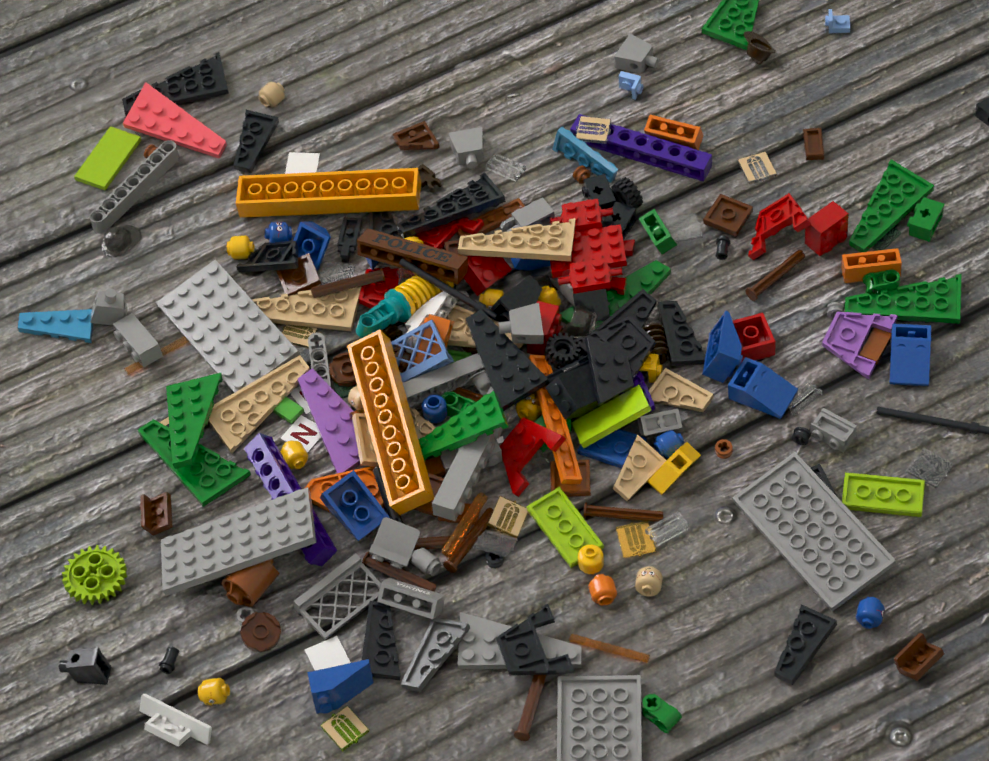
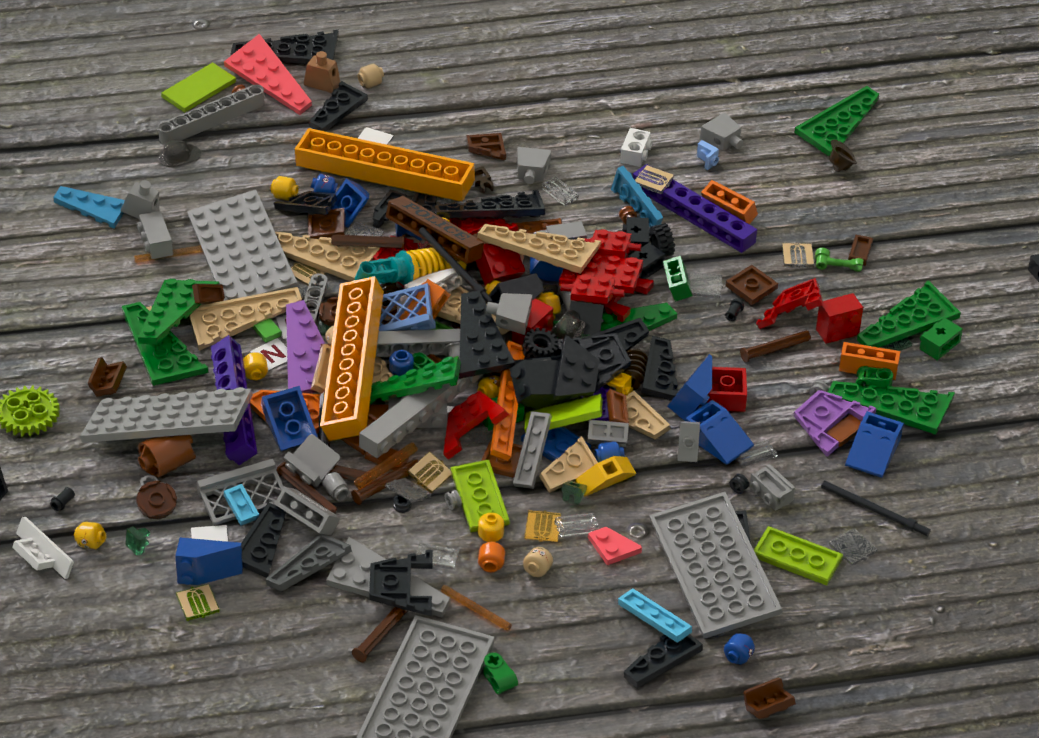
camera: 10 degrees right, 10 degrees down
reddish brown axle [584,502,664,522] -> none
dark orange bush [715,439,733,459] -> none
light blue bracket [825,9,850,33] -> none
none -> clear green tile [125,526,150,556]
none -> reddish brown tile [192,284,225,304]
none -> medium azure plate [224,484,259,526]
none -> medium nougat torso [304,51,341,93]
none -> clear plate [416,543,459,570]
none -> light grey bush [445,490,462,510]
none -> light grey plate [513,411,552,489]
none -> clear green tile [562,480,587,505]
none -> coral wing [588,527,642,565]
none -> dark orange tile [606,389,629,423]
none -> medium azure plate [618,588,692,643]
none -> white brick [620,128,652,167]
none -> light grey plate [677,421,700,462]
none -> bright green brick [815,248,863,272]

